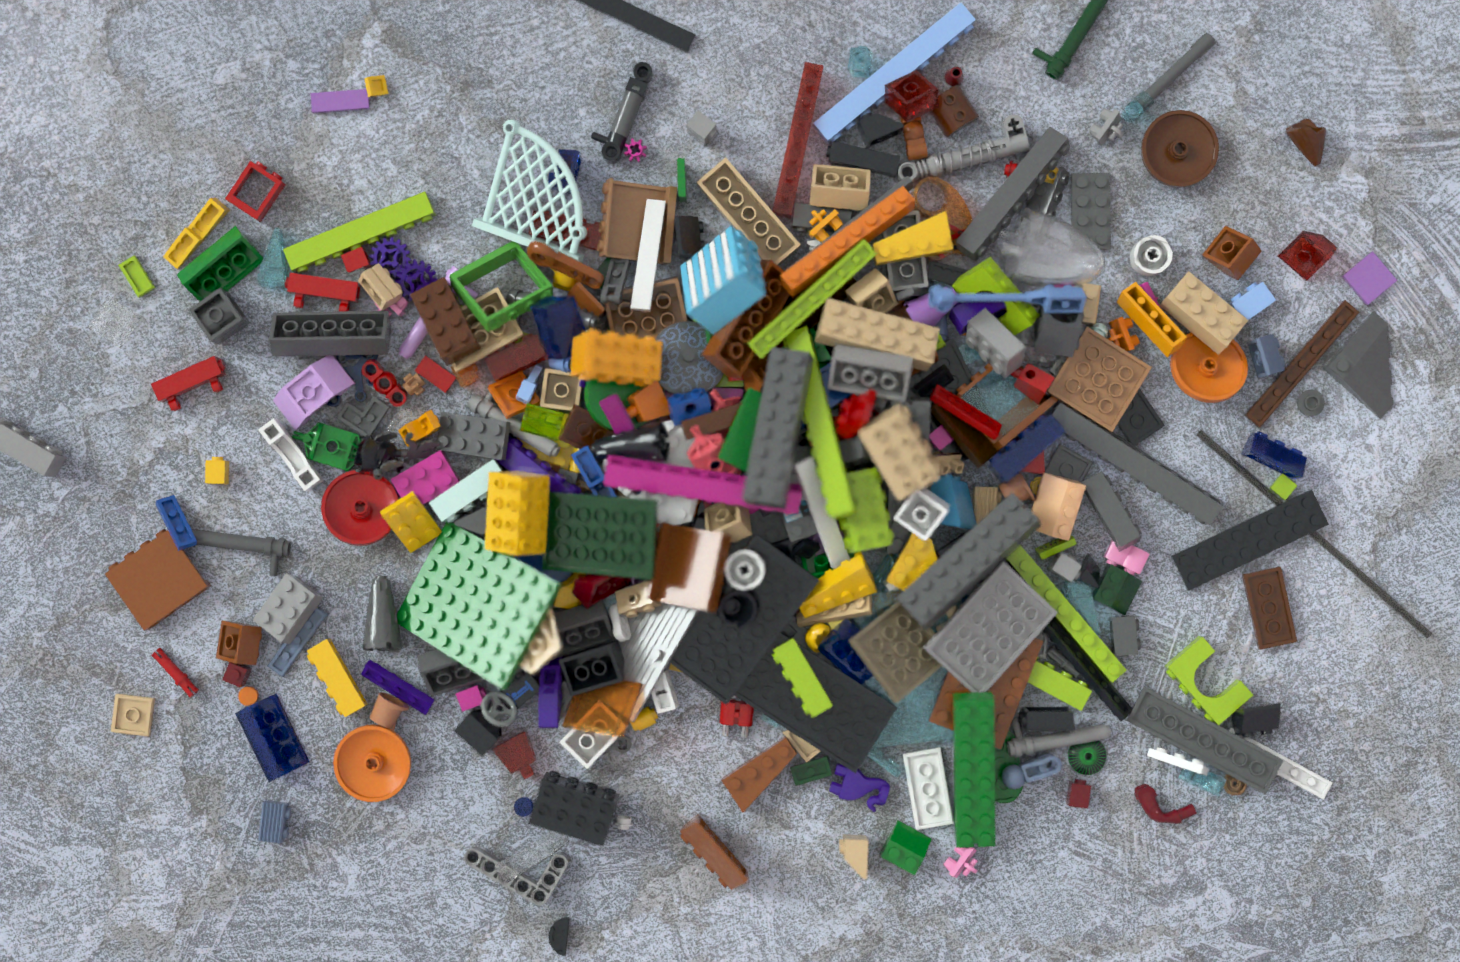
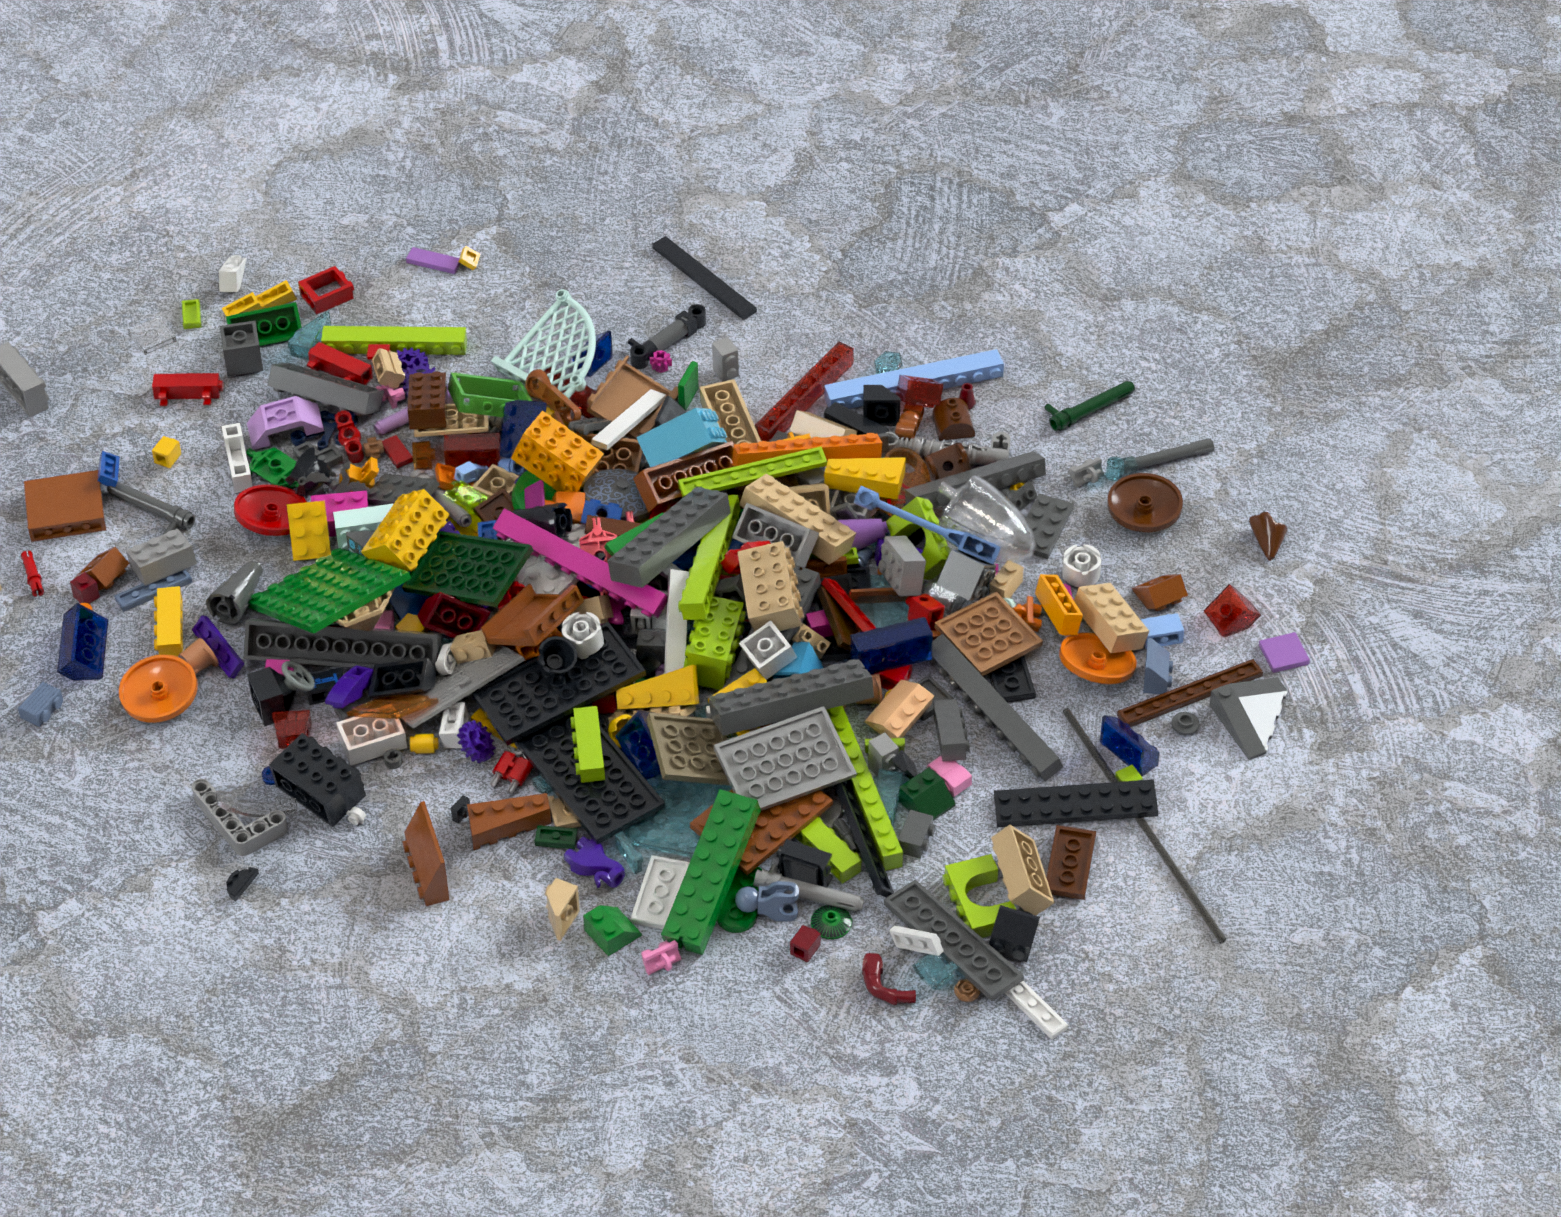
camera: 20 degrees right, 40 degrees down
none -> white slope [219,255,246,292]
none -> black plate [451,795,470,824]
none -> dark purple gear [457,720,496,763]
none -> reddish brown hose [924,443,971,481]
none -> tan brick [991,825,1054,916]

